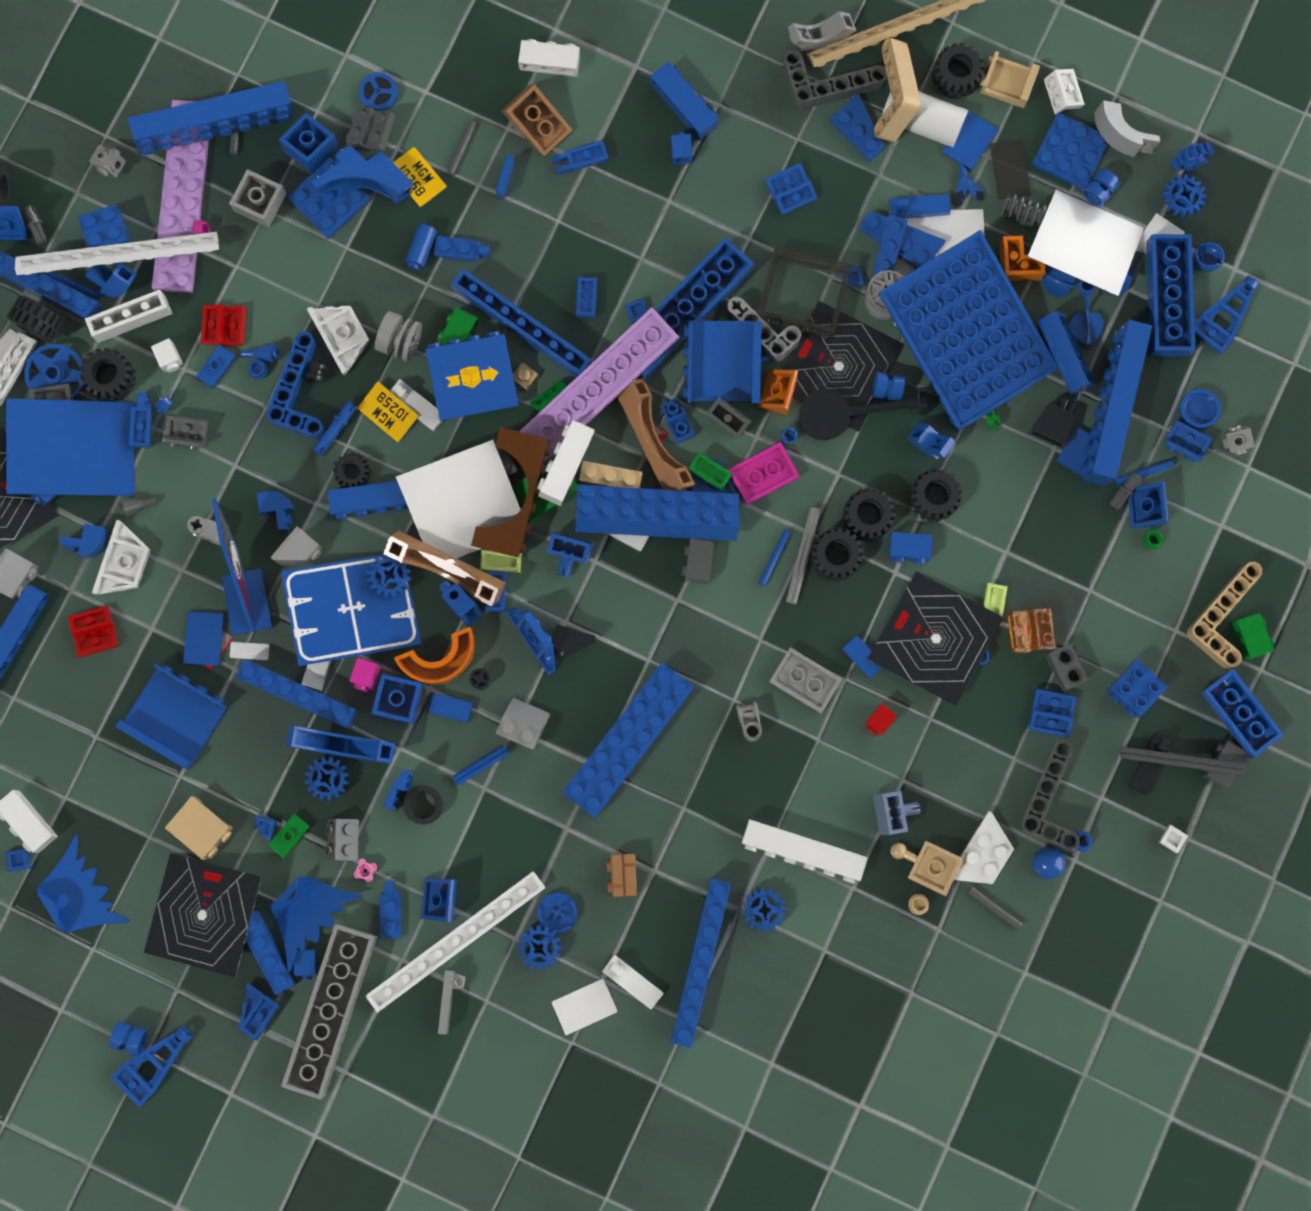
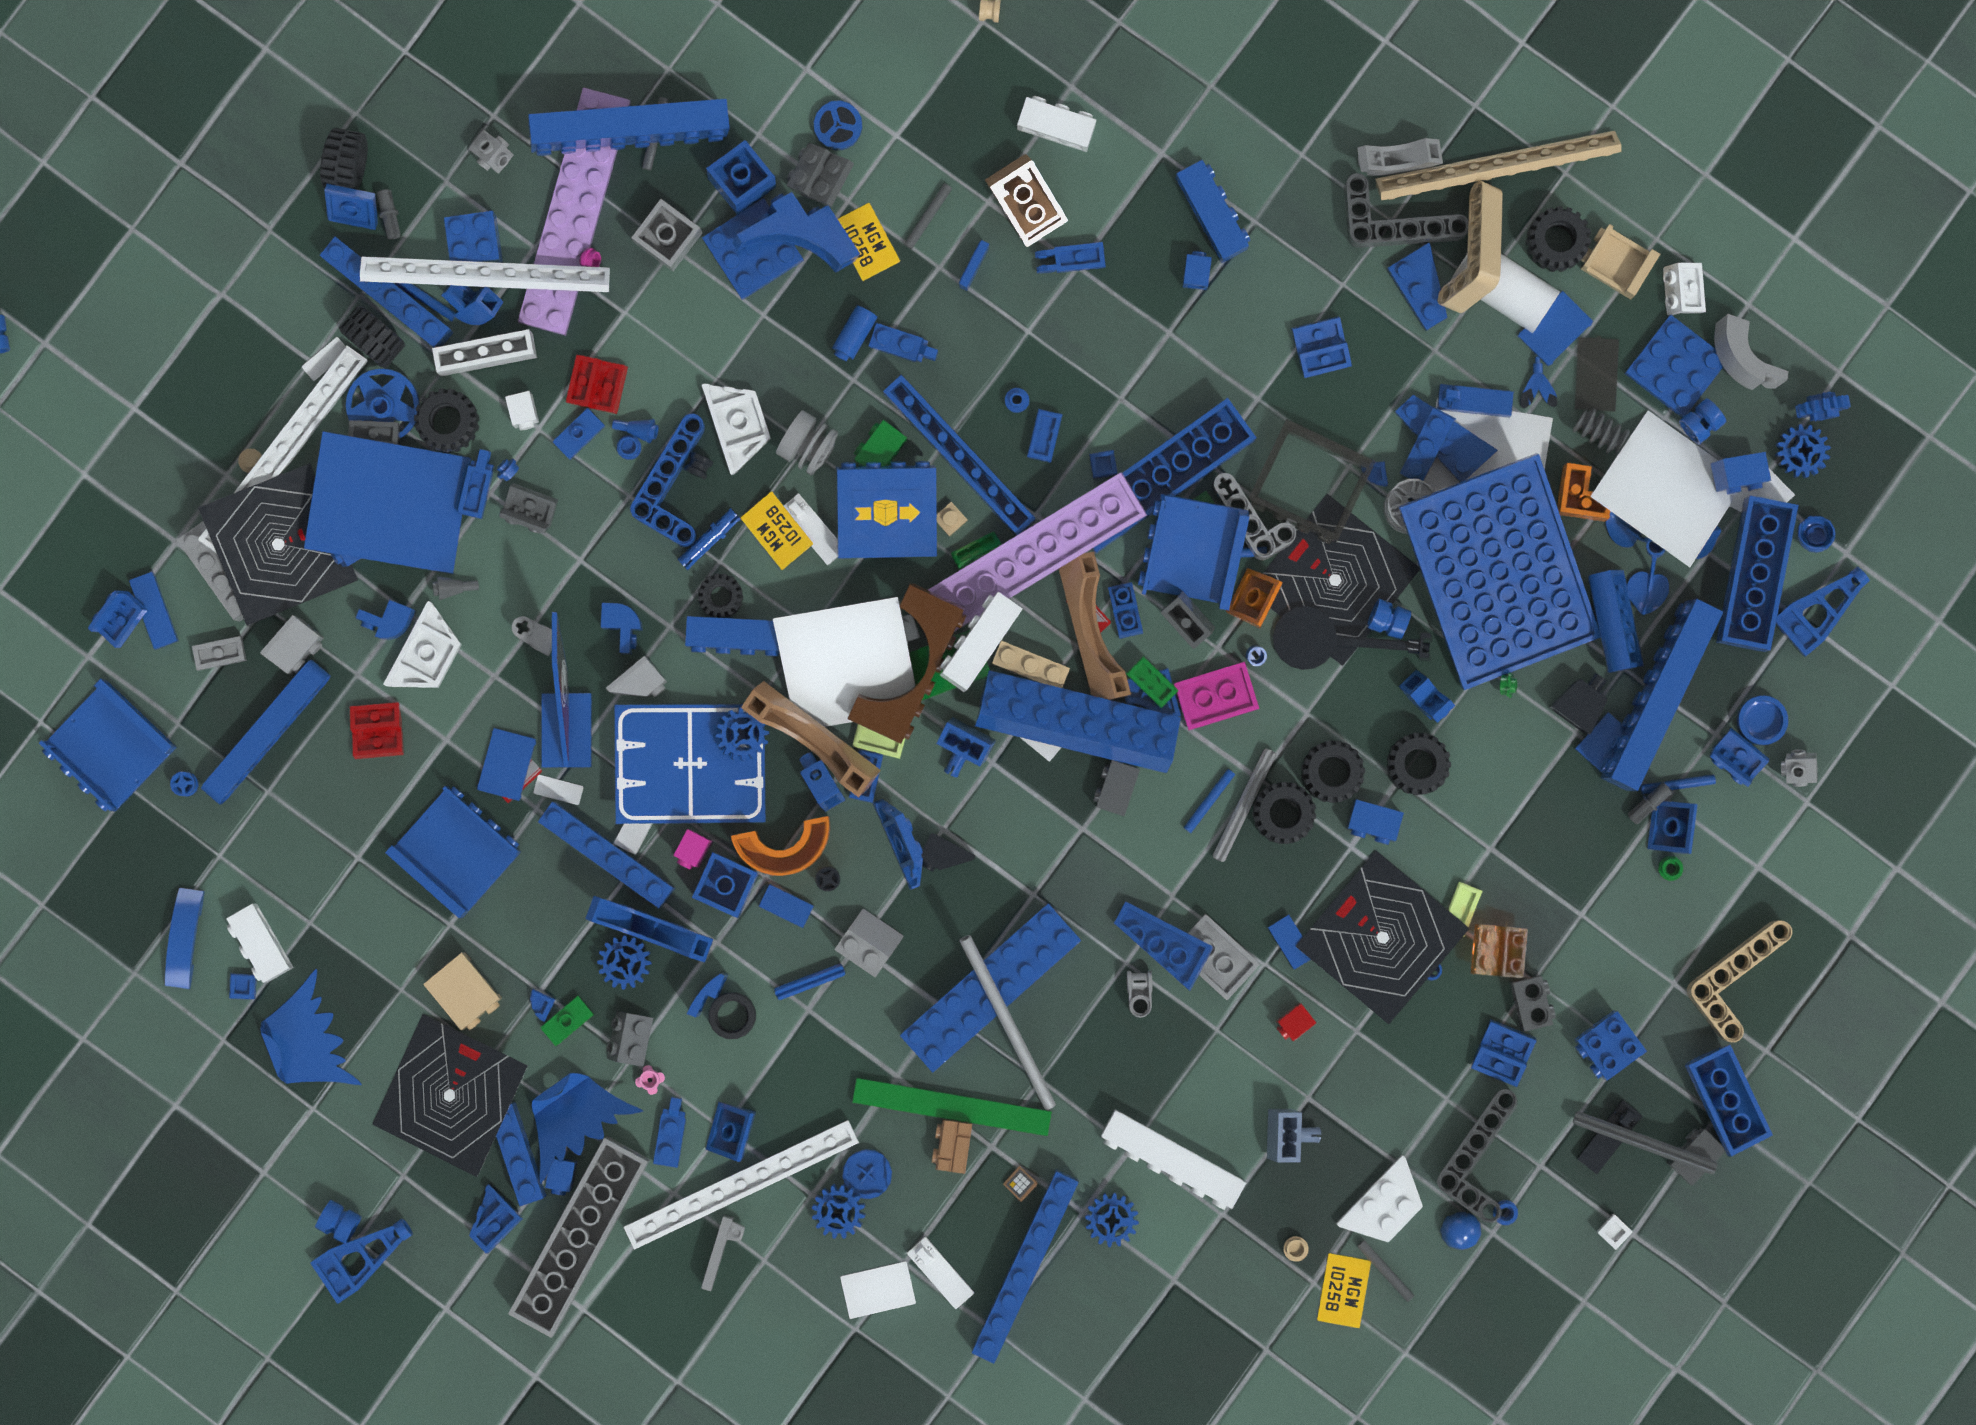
camera: 15 degrees right, 5 degrees up
tan plate [890,841,964,896] -> none
green brick [1231,613,1274,661] -> none
none -> green tile [852,1078,1052,1136]
none -> light grey piece [959,935,1056,1110]
none -> slope [1003,1166,1038,1202]
none -> blue plate [1005,388,1029,413]
none -> blue wing [1114,902,1213,991]
none -> yellow sticker [1317,1253,1371,1328]
none -> blue brick [1711,452,1771,495]

